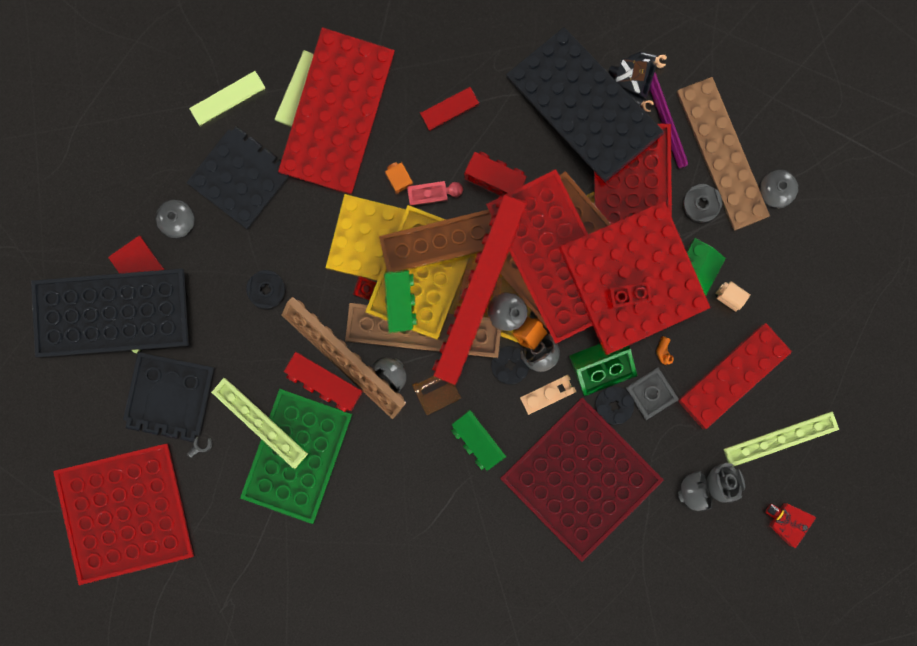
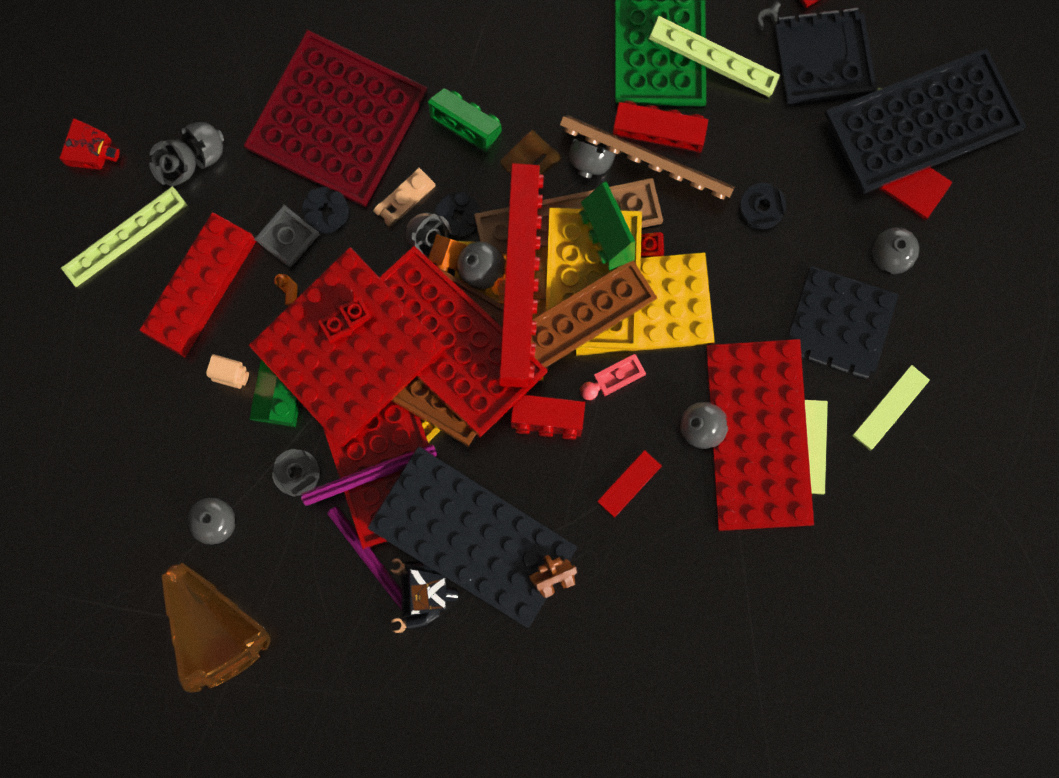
camera: 165 degrees right, 5 degrees down
orange brick [385,162,413,194] -> none
green slope [569,343,637,396] -> none
medium nougat plate [677,77,770,231] -> none
none -> clear orange cone [162,563,271,692]
none -> magenta axle [301,444,437,505]
none -> dark orange hips [529,555,577,598]
none -> dark grey cylinder [680,402,728,449]

